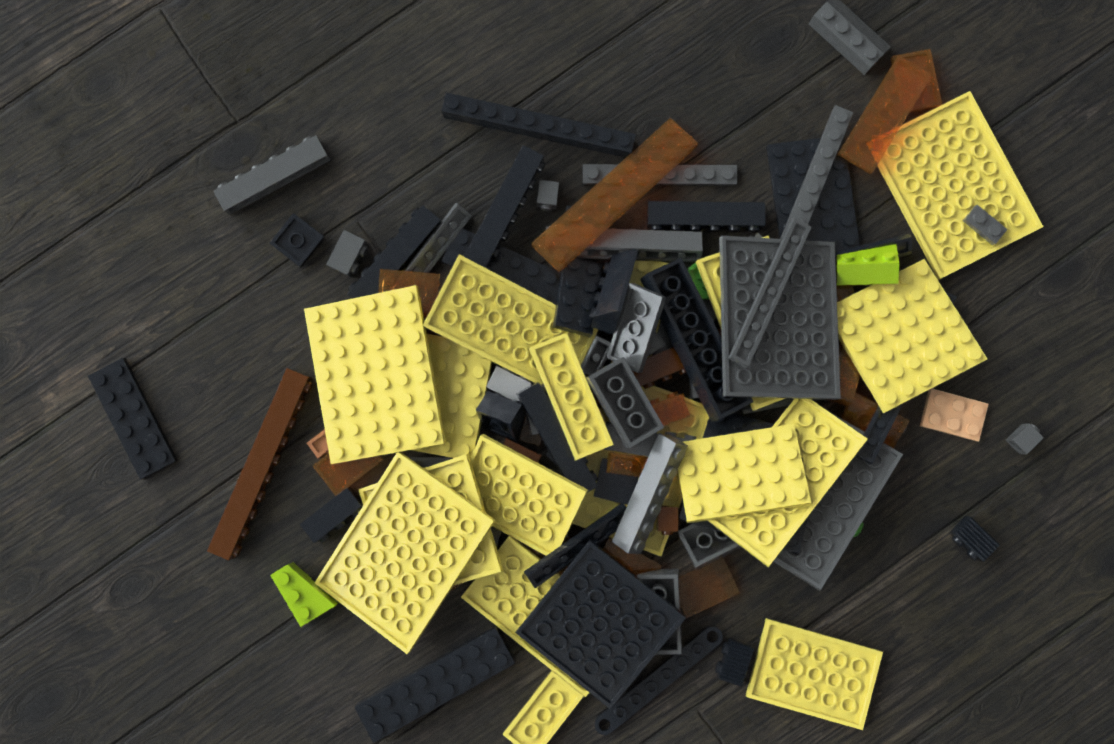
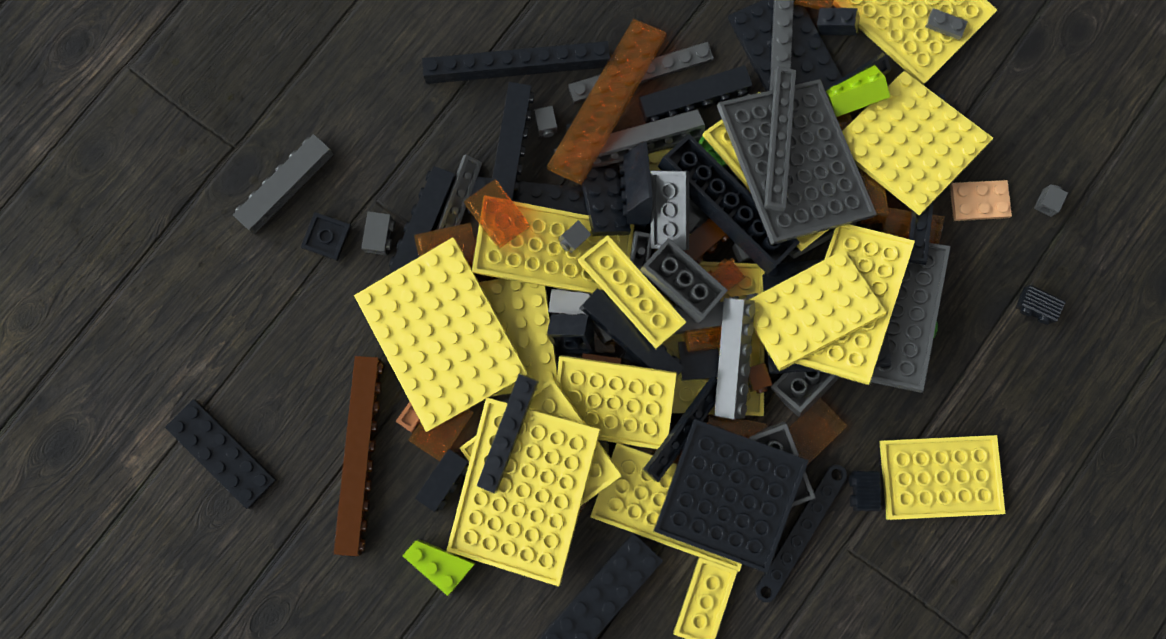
camera: 25 degrees left, 5 degrees down
none -> clear orange tile [464,179,531,249]
none -> black plate [476,374,539,494]
none -> dark grey brick [558,220,592,253]
none -> black brick [817,8,860,35]

